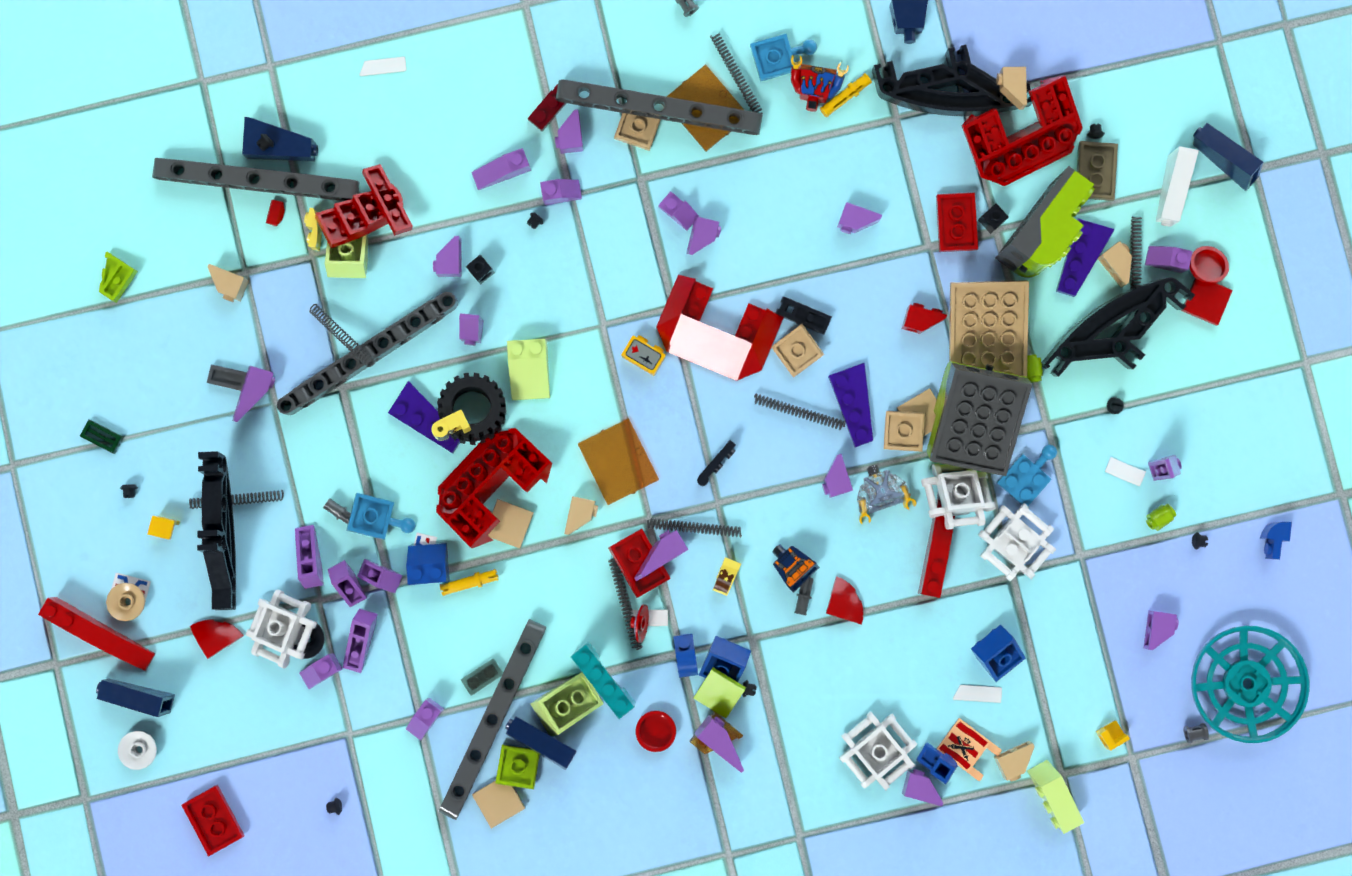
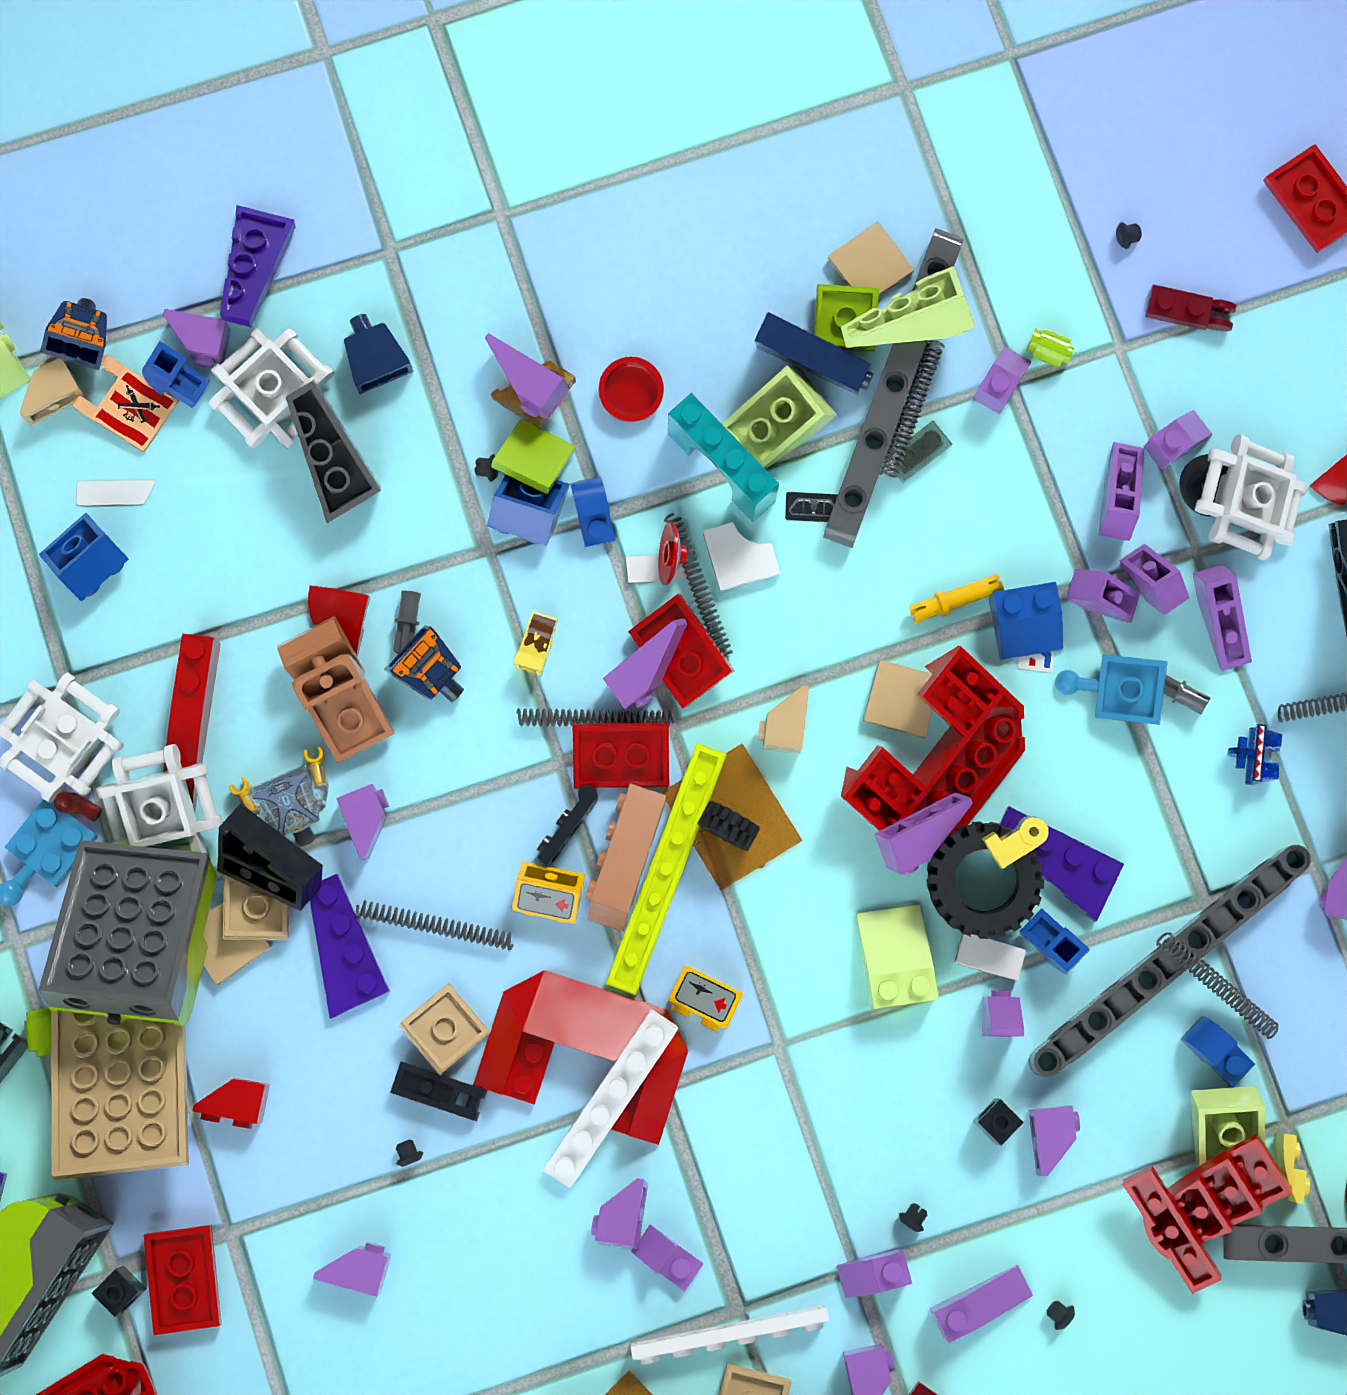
camera: 170 degrees right, 5 degrees down
none -> dark blue torso [40,298,107,370]
none -> clear red arm [54,791,103,822]
none -> black wedge [217,803,323,911]
none -> dark purple wing [220,205,296,328]
none -> nougat piece [277,616,394,763]
none -> dark grey wedge [285,379,381,523]
none -> dark blue torso [344,314,413,395]
none -> black piece [395,1139,424,1167]
none -> brick [512,861,586,924]
none -> white plate [543,1009,678,1188]
none -> red tile [572,722,670,789]
none -> nougat wedge [585,784,667,932]
none -> neon yellow tile [606,743,727,995]
none -> white plate [630,1305,829,1364]
none -> black tyre [697,801,760,851]
none -> white tile [703,522,781,592]
none -> black sticker [785,492,838,522]
none -> yellowish green wedge [841,266,976,348]
none -> medium lavender slope [874,792,973,875]
none -> dark grey piece [879,341,945,478]
none -> white tile [954,934,1026,981]
none -> blue brick [1019,908,1090,975]
none -> lime brick [1026,328,1075,368]
none -> black piece [1046,1301,1075,1330]
none -> dark red hinge [1145,284,1237,332]
none -> blue brick [1180,1016,1255,1088]
none -> clear blue hips [1227,724,1282,786]

